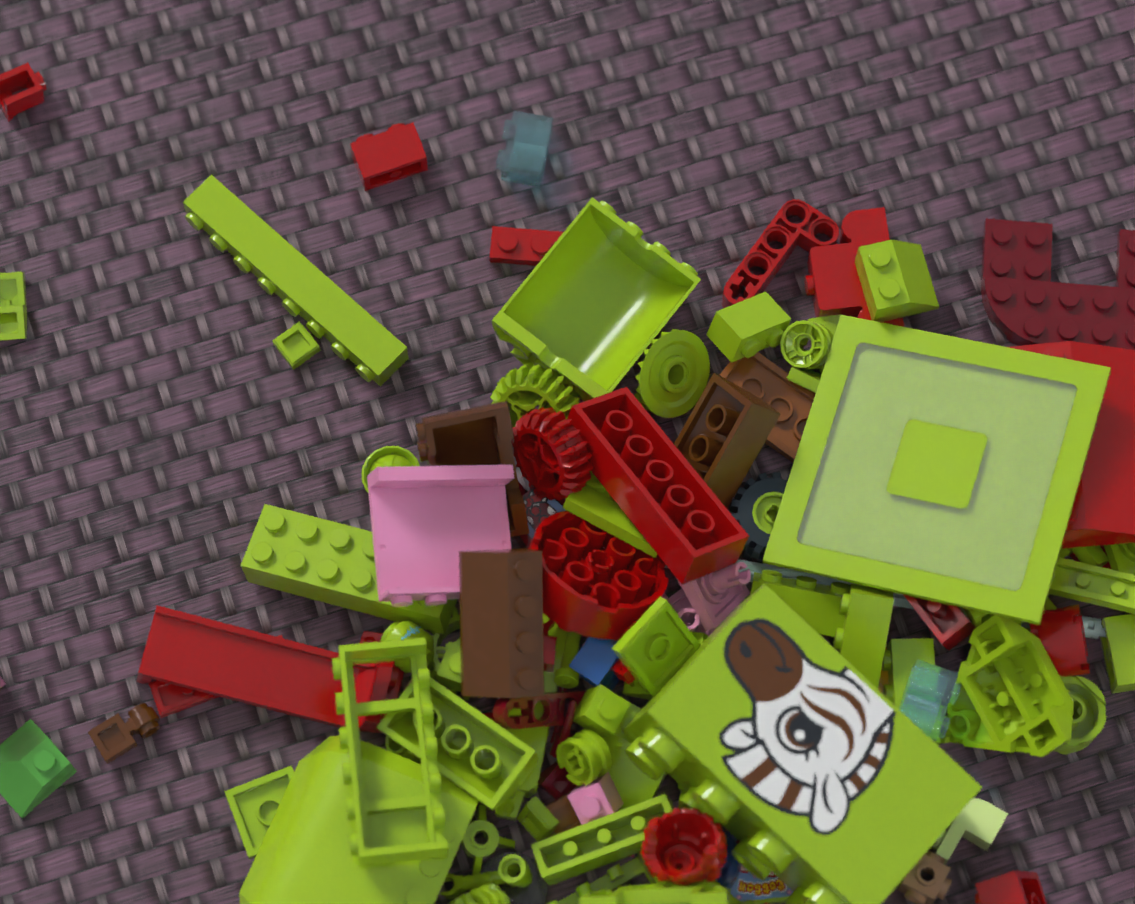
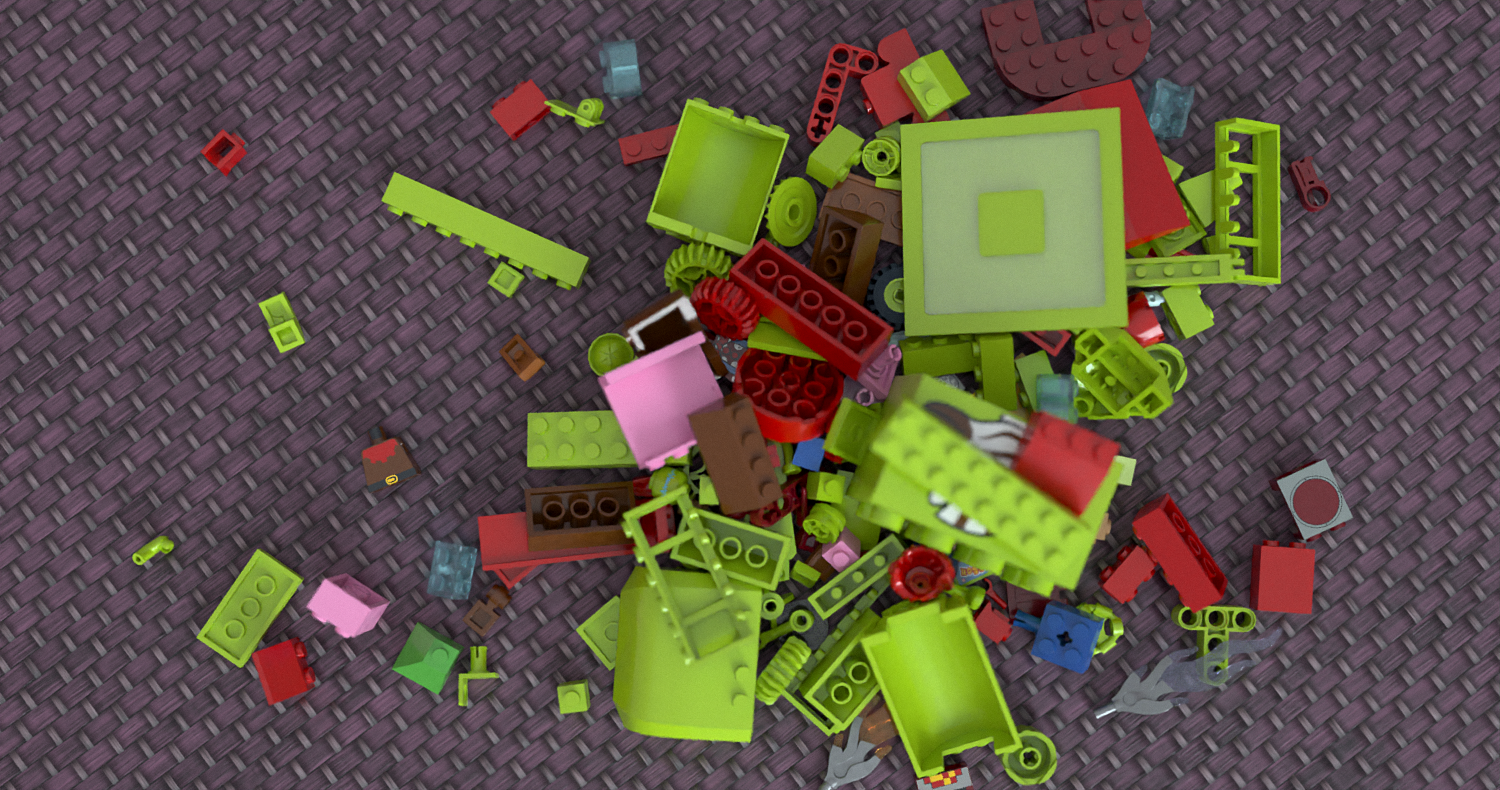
camera: 15 degrees left, 15 degrees up
none -> reddish brown torso [361,426,422,493]
none -> clear light blue bracket [427,541,477,600]
none -> lime bracket [459,646,499,706]
none -> dark orange slope [499,333,545,382]
none -> reddish brown slope [525,481,636,552]
none -> lime hinge [544,98,605,128]
none -> lime brick [557,679,591,714]
none -> lime brick [869,393,1094,579]
none -> red slope [1009,411,1120,518]

